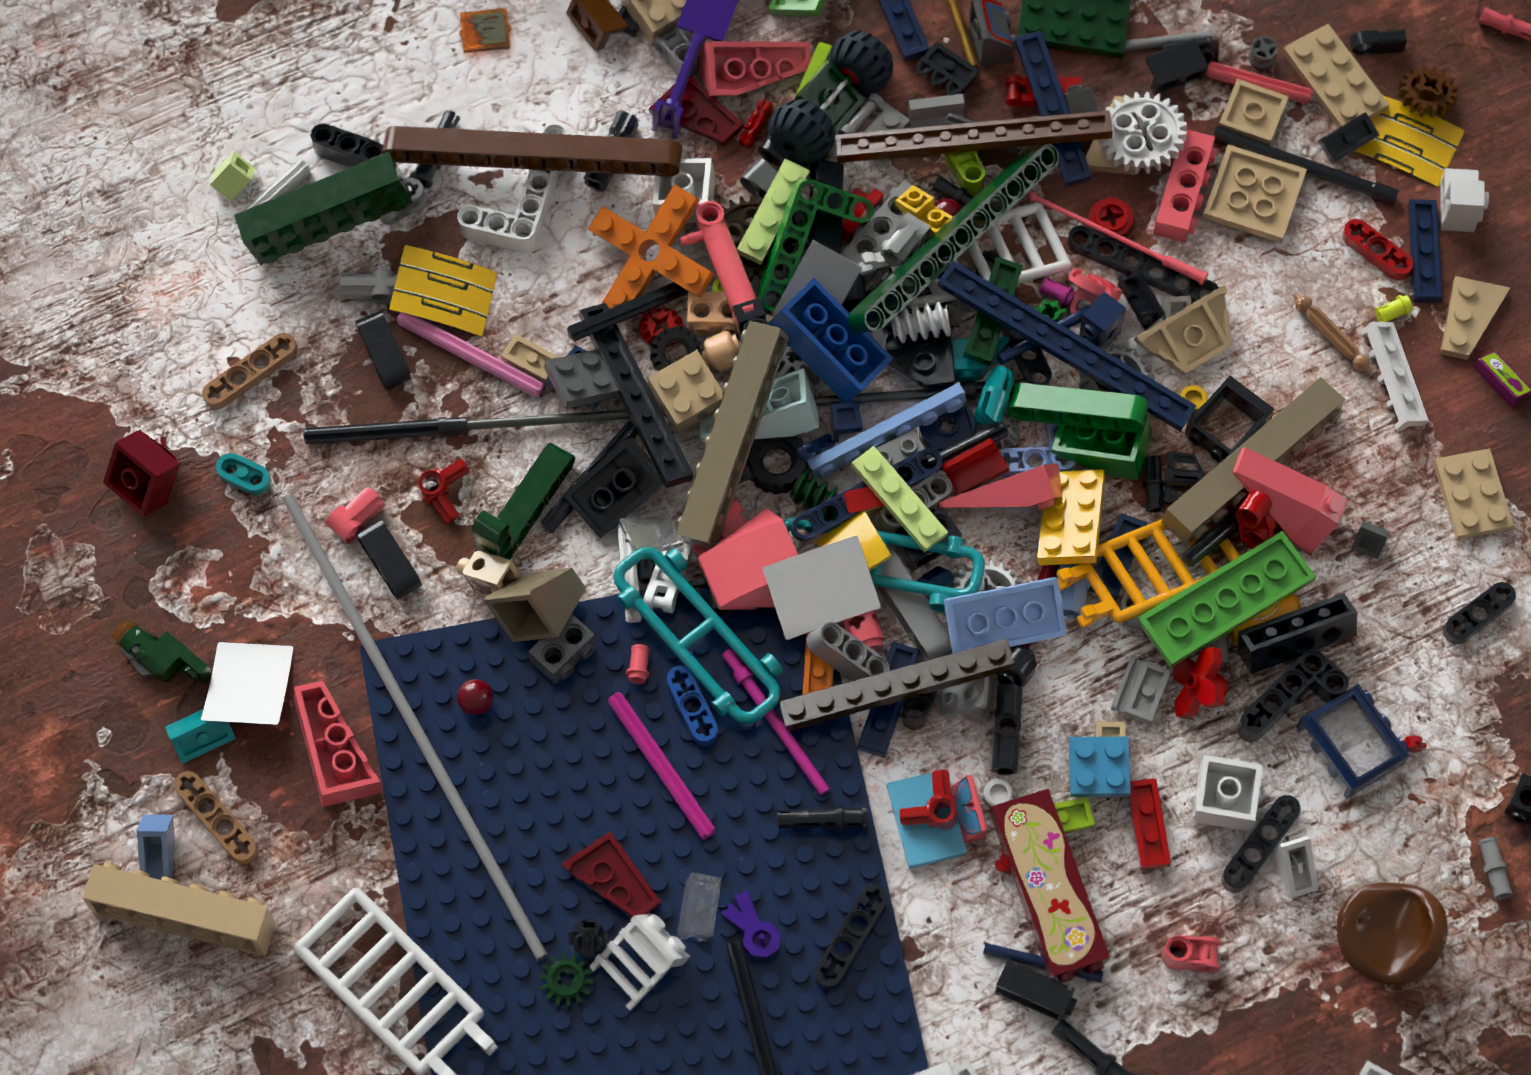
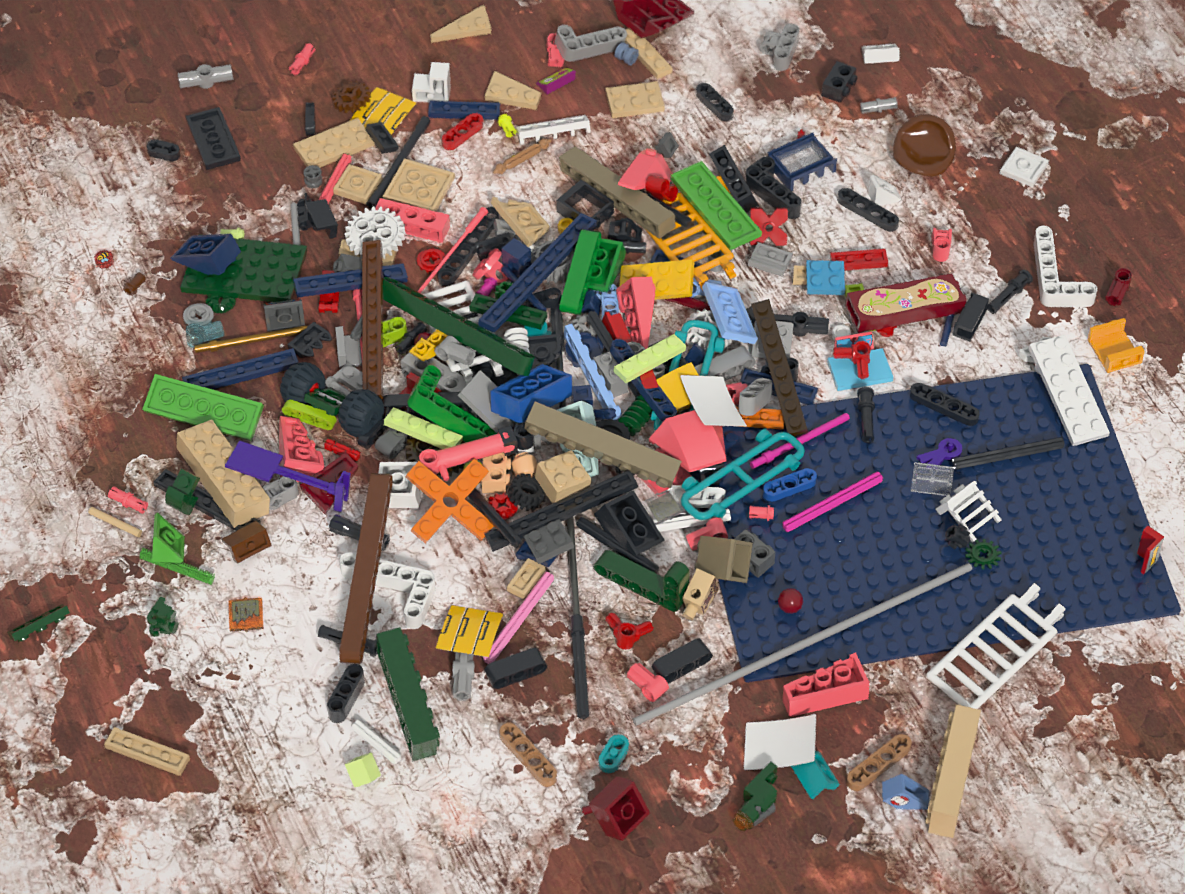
camera: 90 degrees left, 15 degrees down
dark red wing [561,831,662,918] -> none
teal arm [974,365,1014,425] -> none
white brick [1192,755,1263,832] -> none
none -> dark blue tile [581,290,601,316]
none -> coral piece [686,518,728,551]

